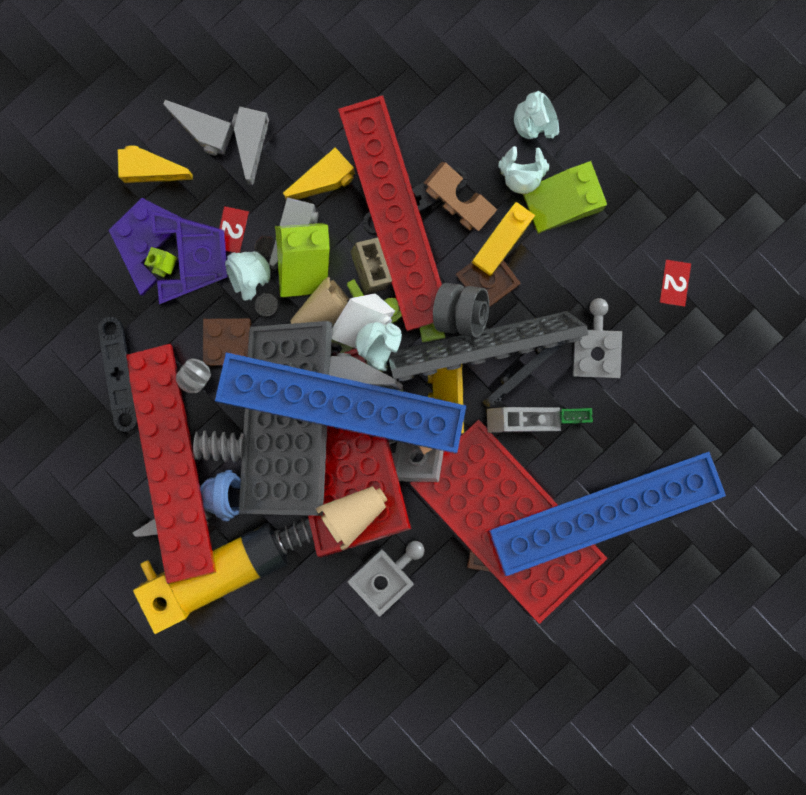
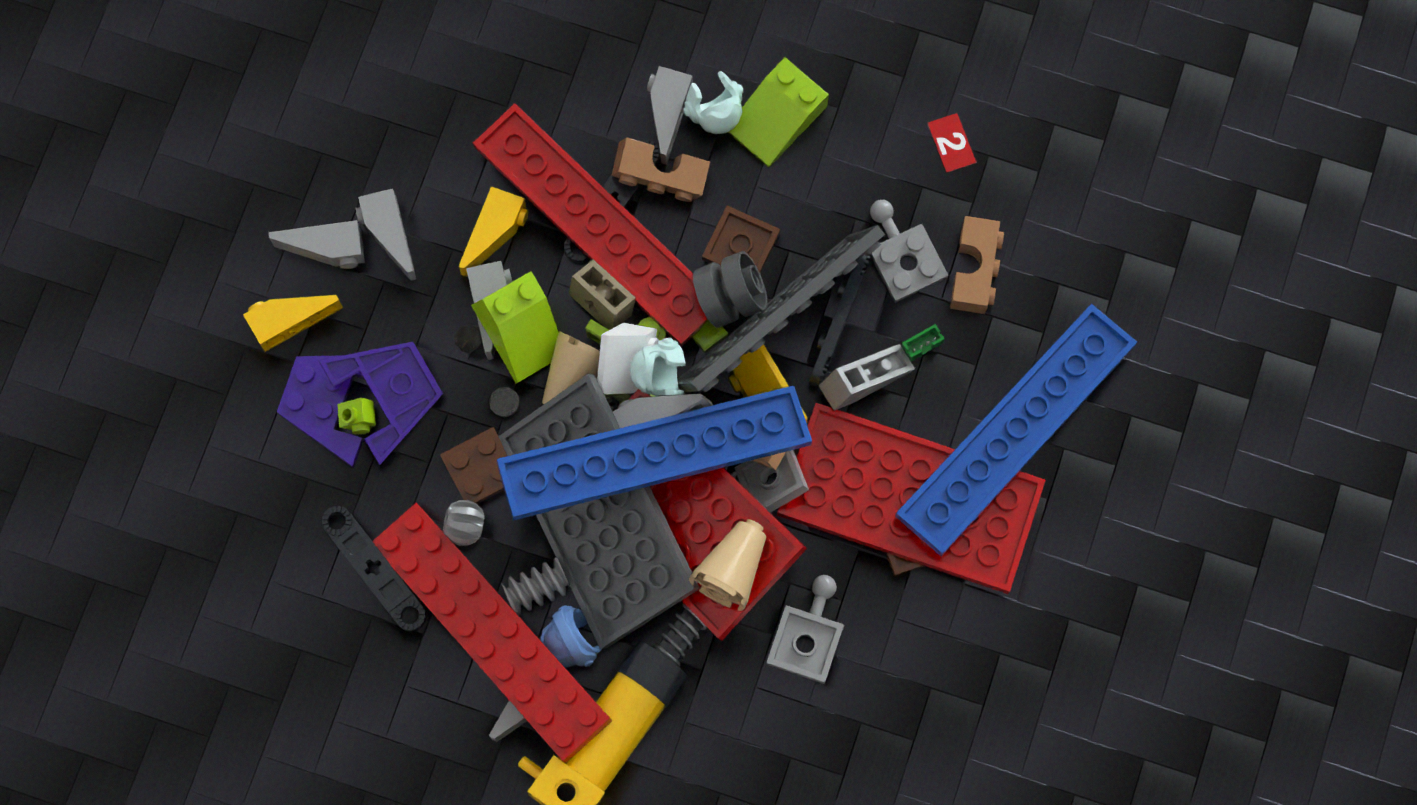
camera: 30 degrees left, 10 degrees down
red sticker [220,206,249,253] -> none
light aqua helmet [225,251,271,300] -> none
yellow slope [471,202,535,276] -> none
light aqua helmet [514,91,559,139] -> none
none -> light grey slope [647,66,693,165]
none -> medium nougat arch [950,216,1004,314]

